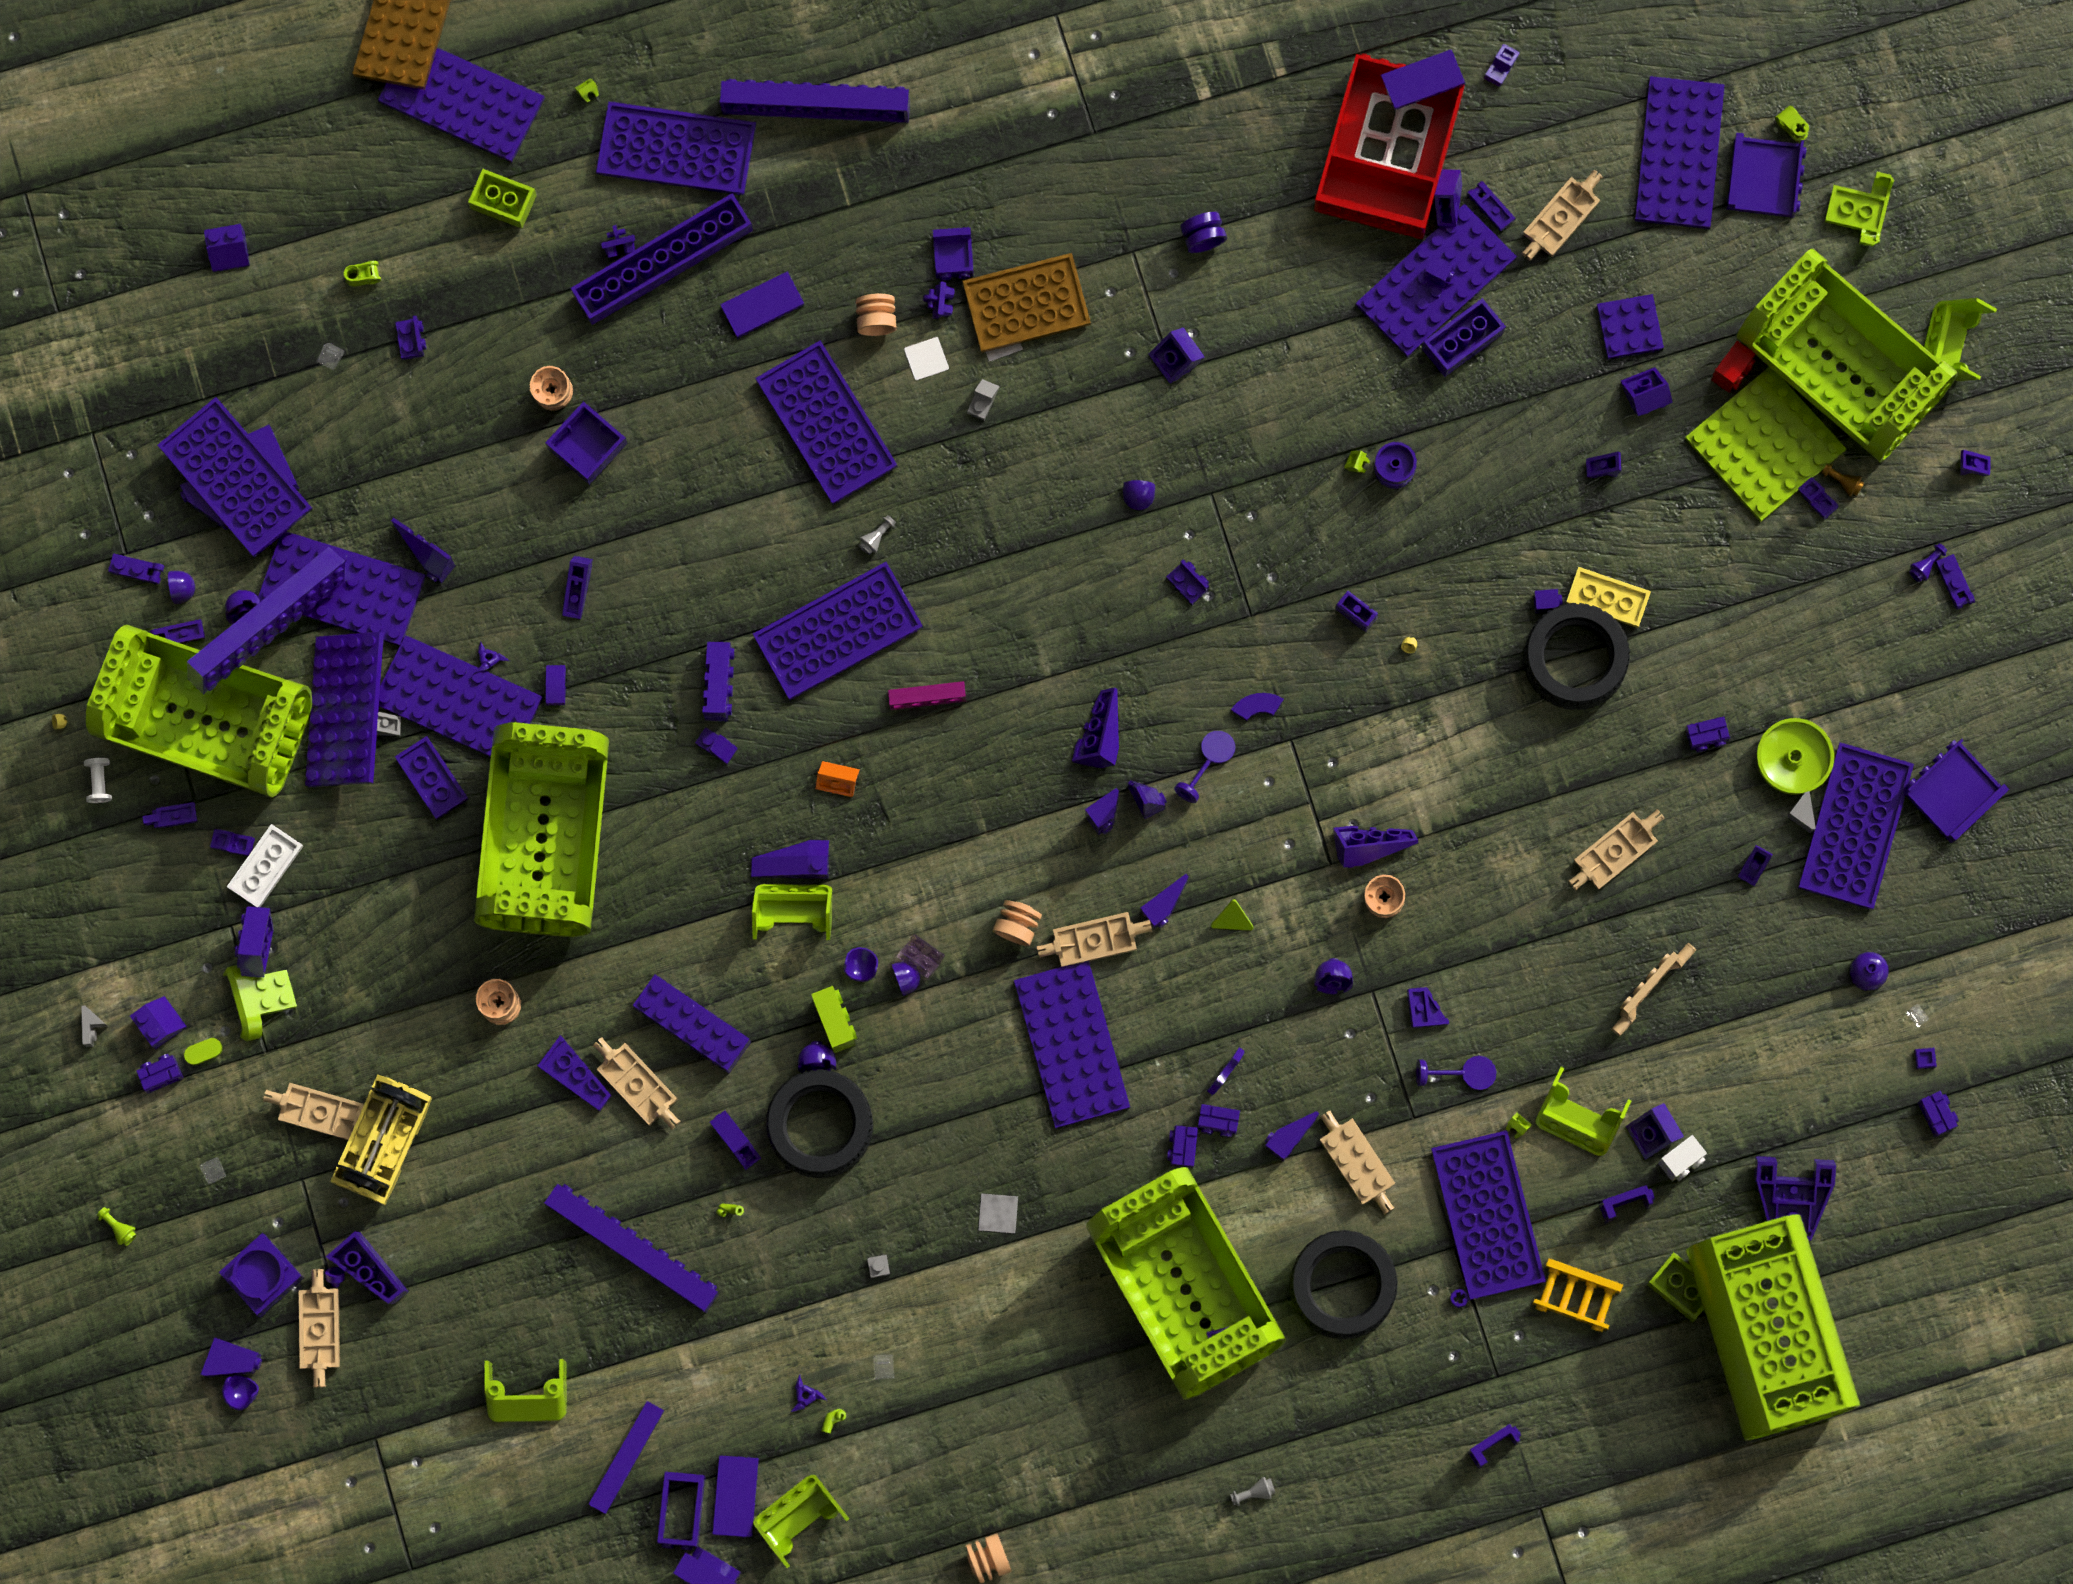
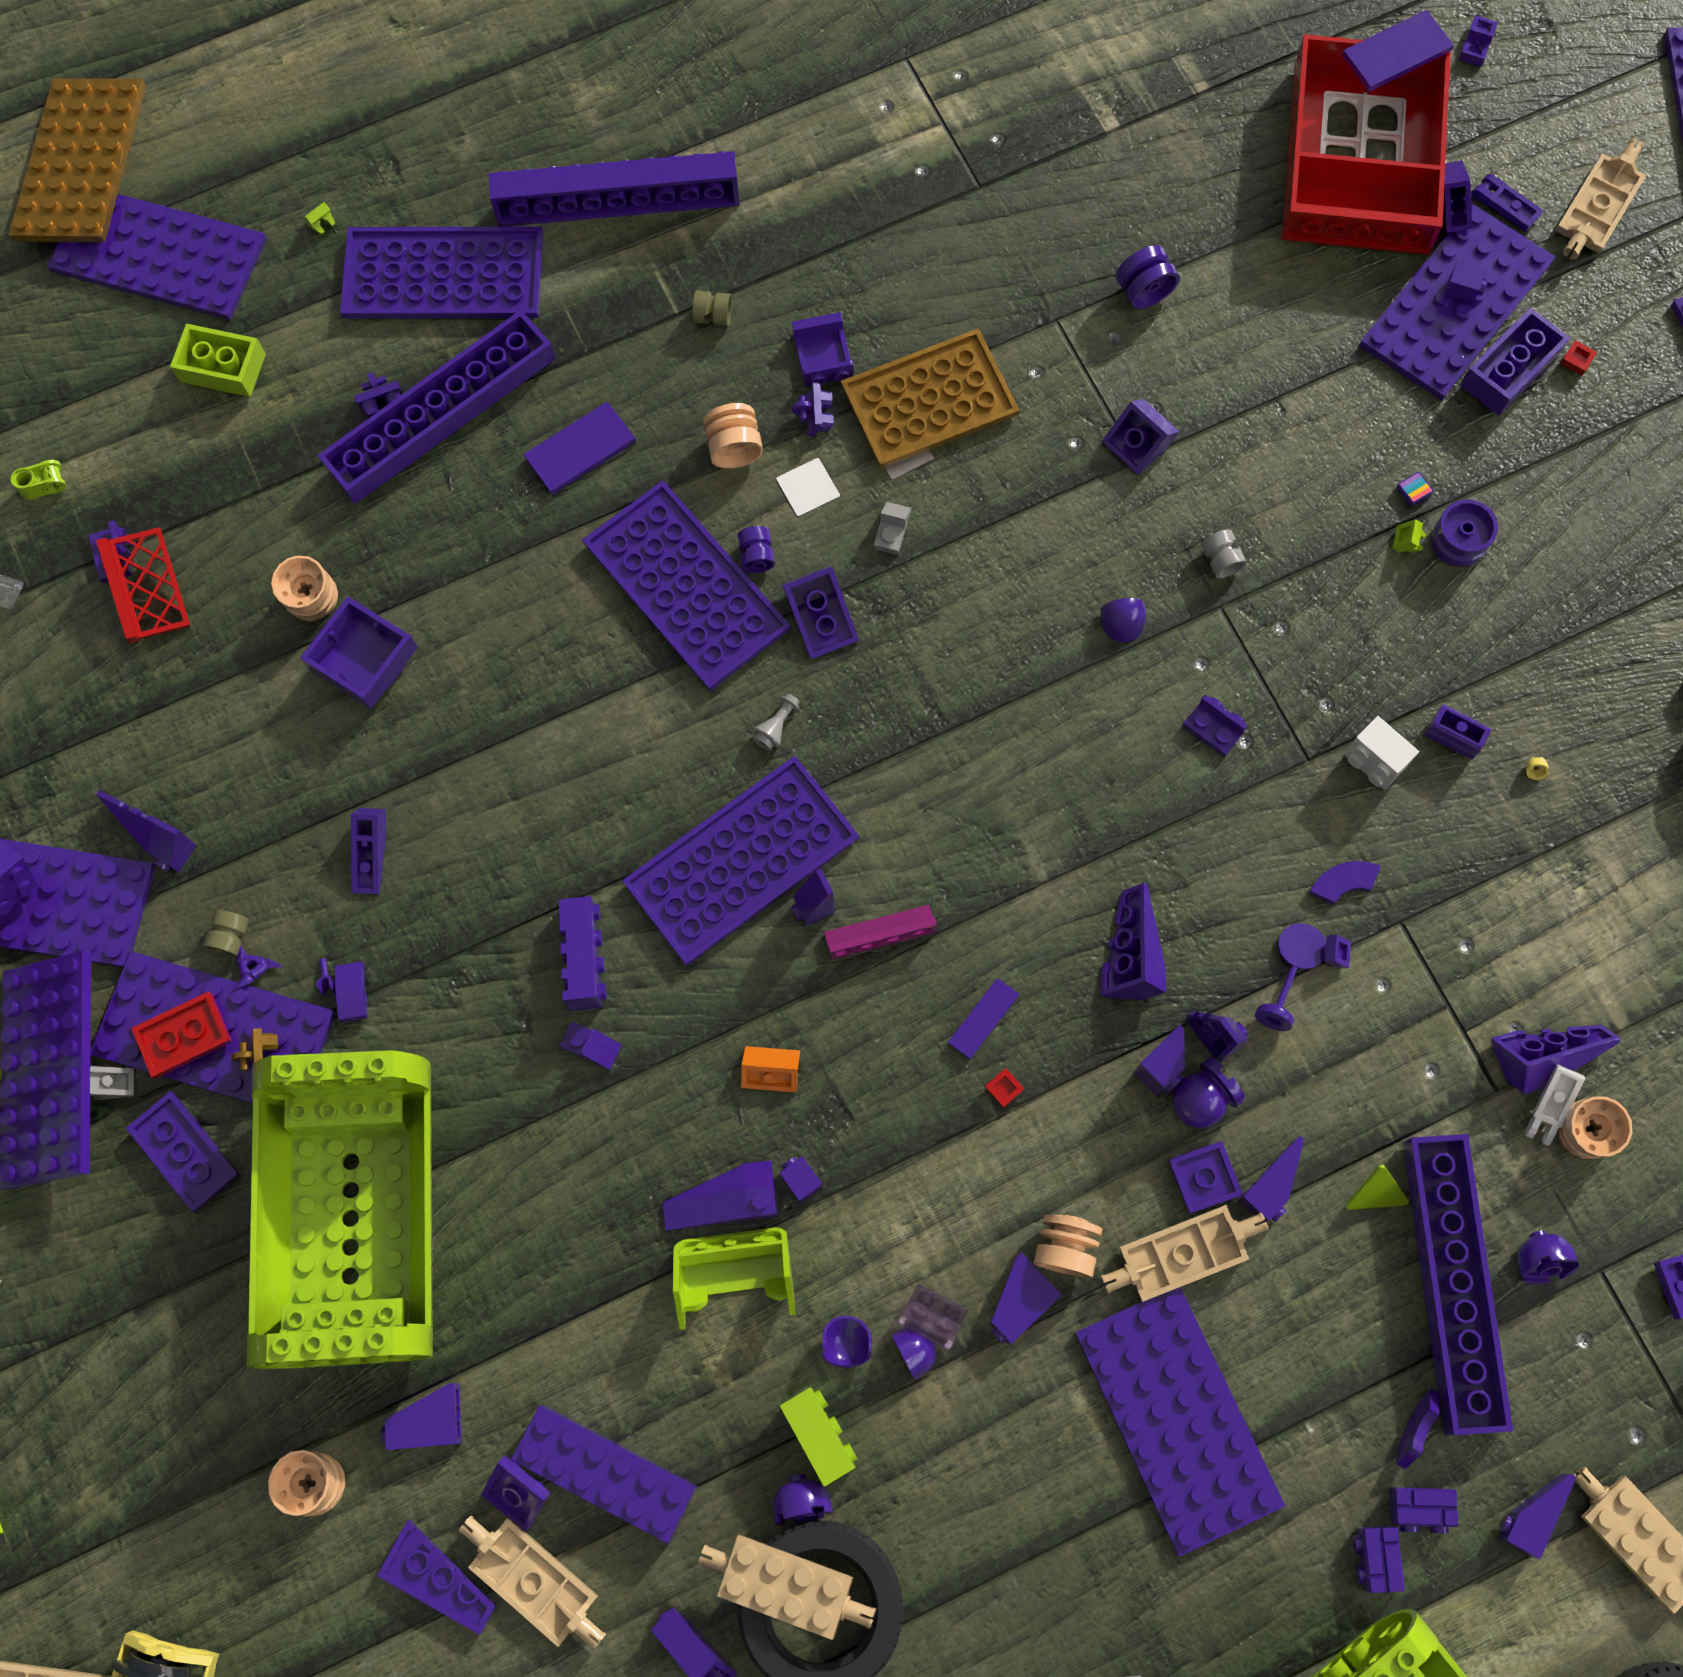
camera: 10 degrees left, 5 degrees down
none -> red fence [96,527,190,644]
none -> red plate [131,991,232,1079]
none -> olive wheel [203,909,249,957]
none -> pearl gold hips [231,1028,278,1071]
none -> dark purple hand [316,958,336,997]
none -> dark purple slope [381,1383,462,1450]
none -> dark purple plate [481,1456,550,1532]
none -> olive wheel [692,290,732,327]
none -> tan plate [698,1535,876,1640]
none -> dark purple wheel [737,526,775,573]
none -> dark purple brick [780,1156,823,1204]
none -> dark purple slope [781,566,859,659]
none -> dark purple slope [791,868,835,927]
none -> dark purple tile [948,978,1019,1060]
none -> red plate [985,1068,1024,1108]
none -> dark purple slope [990,1252,1061,1345]
none -> dark purple plate [1168,1141,1243,1214]
none -> dark purple tile [1172,1057,1245,1129]
none -> light grey wheel [1201,529,1247,578]
none -> dark purple plate [1324,935,1351,969]
none -> white brick [1345,716,1419,790]
none -> tile [1396,471,1434,507]
none -> dark purple brick [1403,1134,1513,1435]
none -> white hinge [1525,1064,1585,1146]
none -> red plate [1560,340,1597,376]

